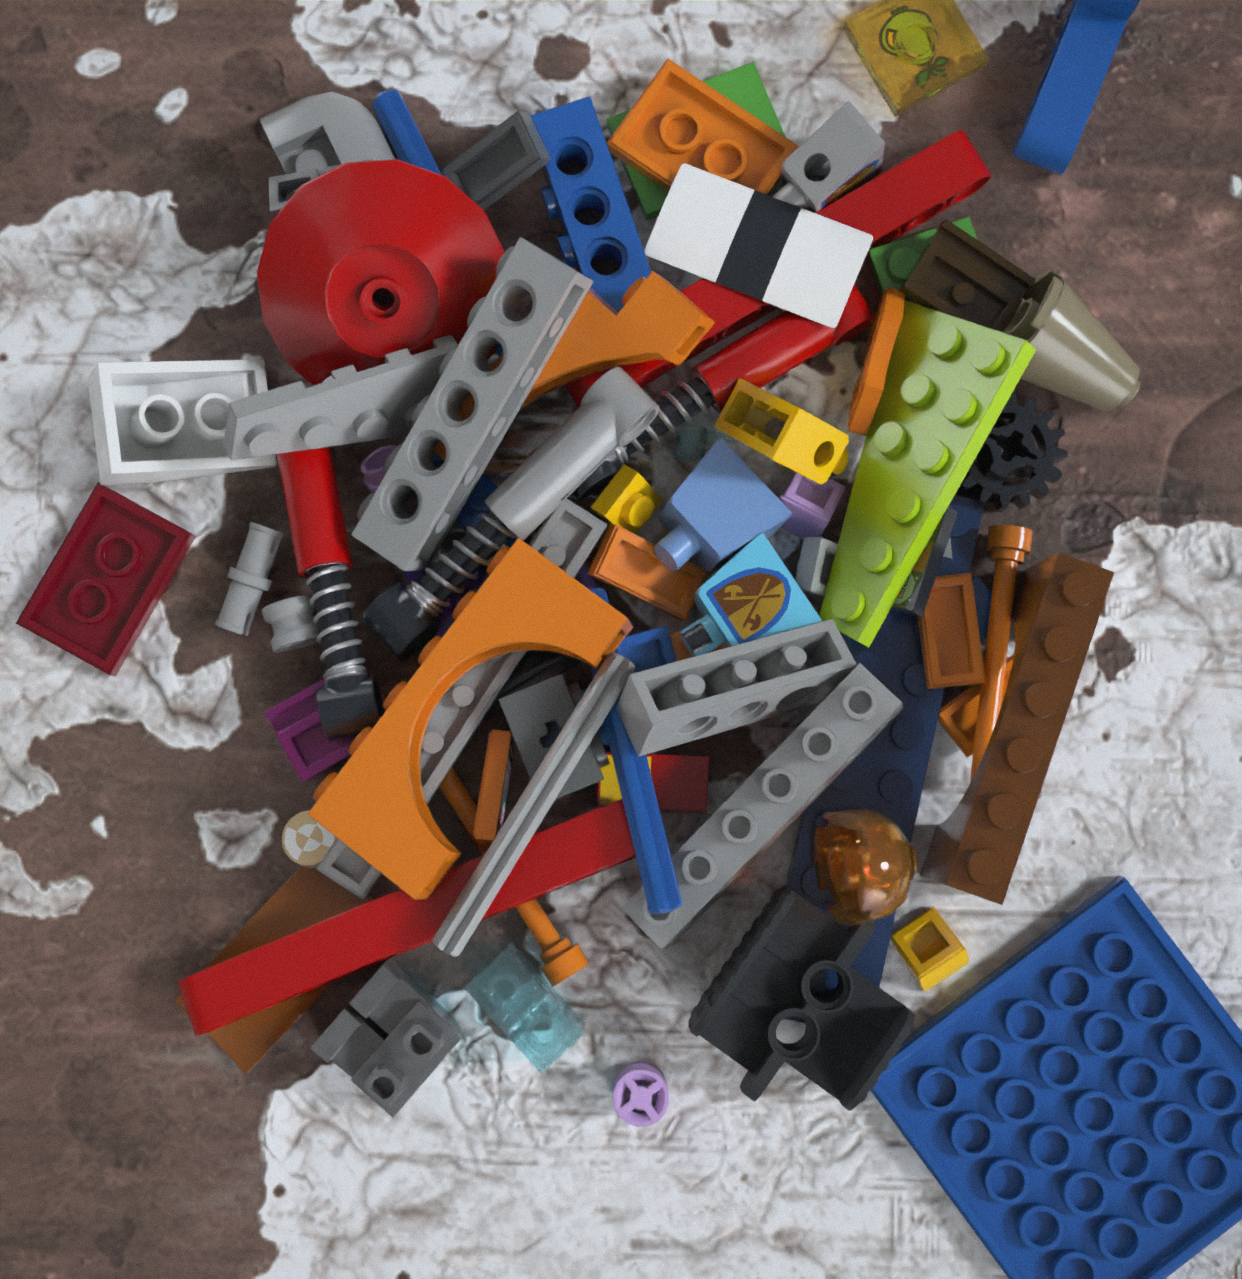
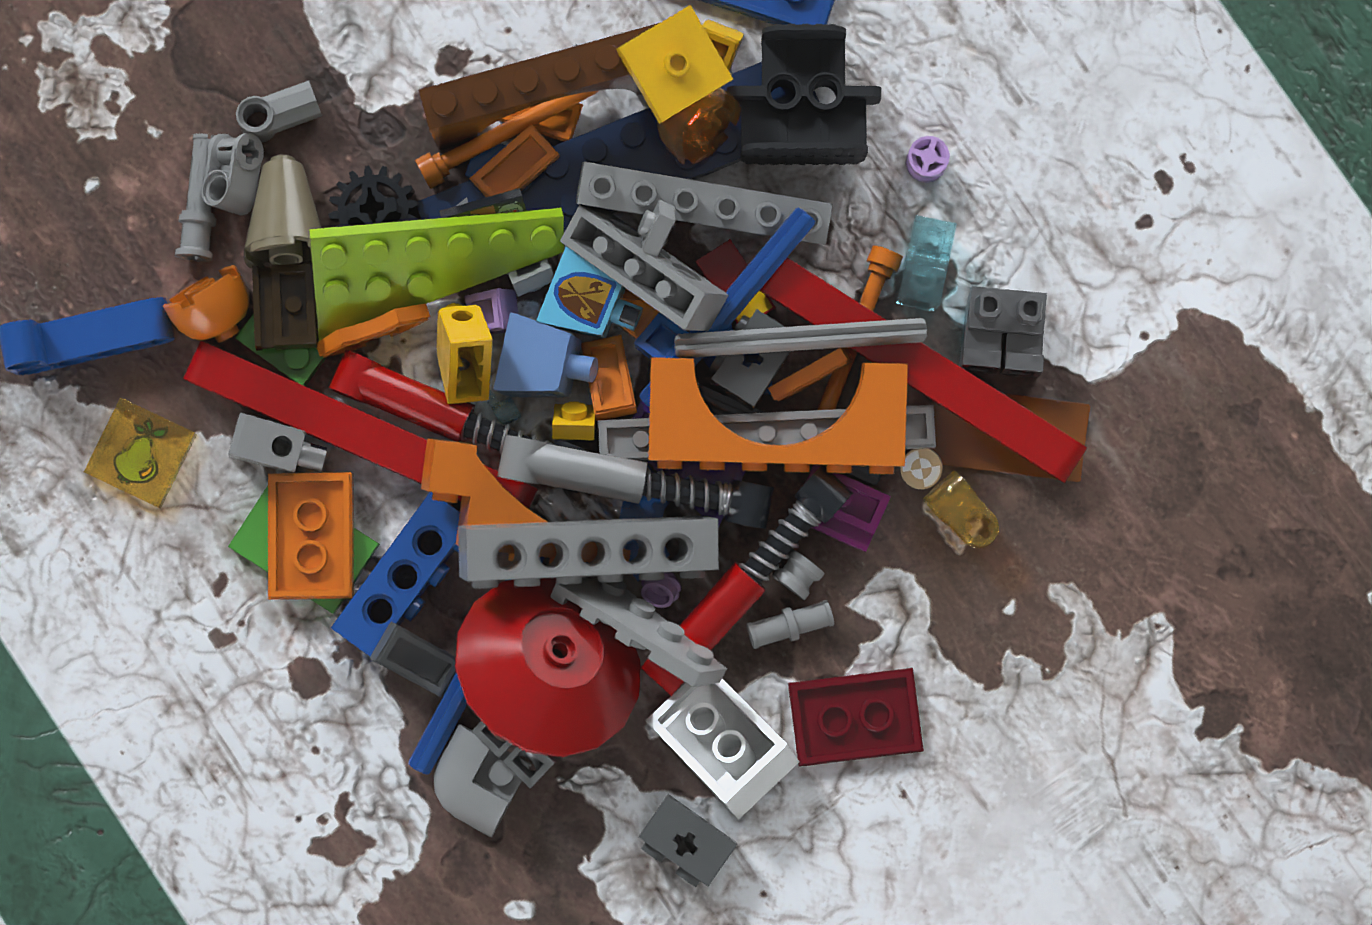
camera: 125 degrees left, 0 degrees up
white sticker [644,164,873,328] -> none
none -> orange cylinder [162,265,250,343]
none -> light grey pin [175,133,216,262]
none -> light grey piece [201,133,264,216]
none -> light grey piece [236,81,322,142]
none -> yellow plate [616,5,733,123]
none -> light grey plate [637,200,675,257]
none -> dark grey brick [639,794,737,887]
none -> clear yellow piece [922,470,999,549]

